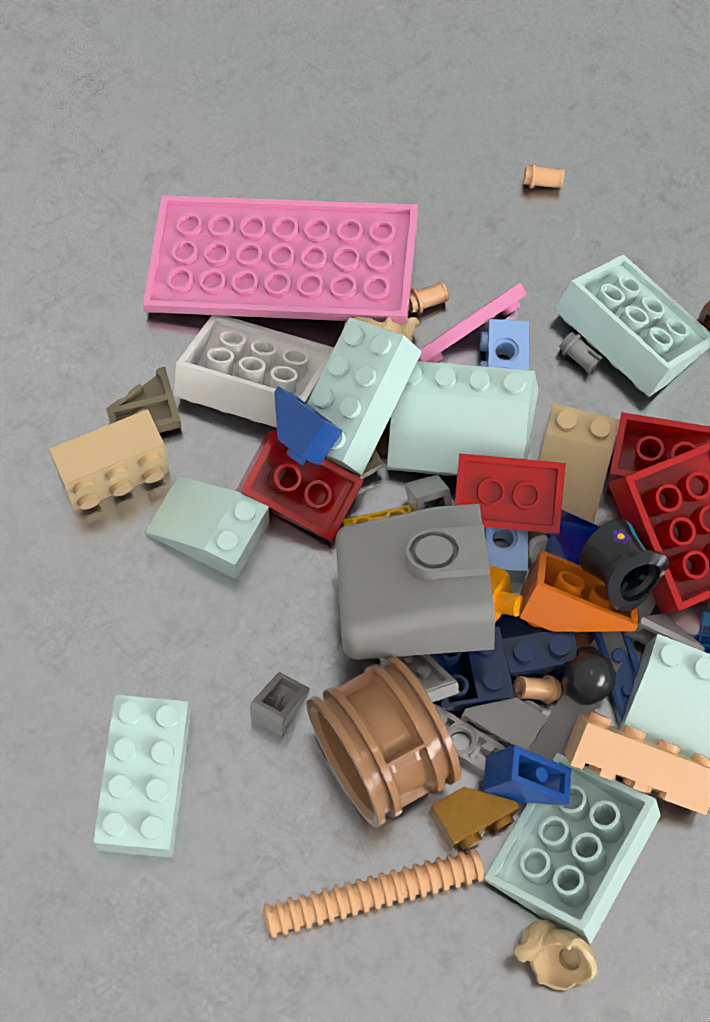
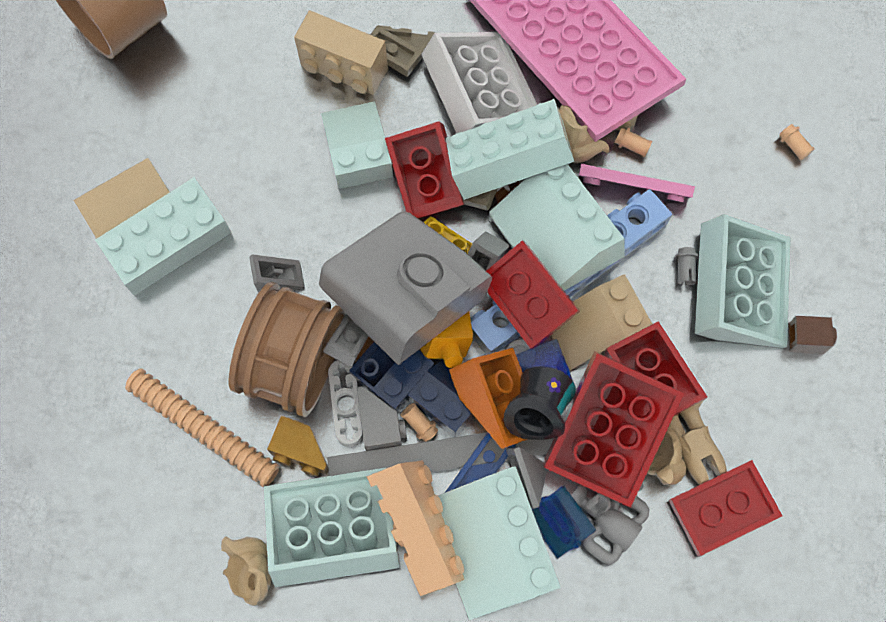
camera: 55 degrees right, 5 degrees up
blue slope [274,386,343,466] -> none
blue slope [483,745,572,805] -> none
black hair [562,647,616,706] -> none
none -> tan tile [74,158,170,239]

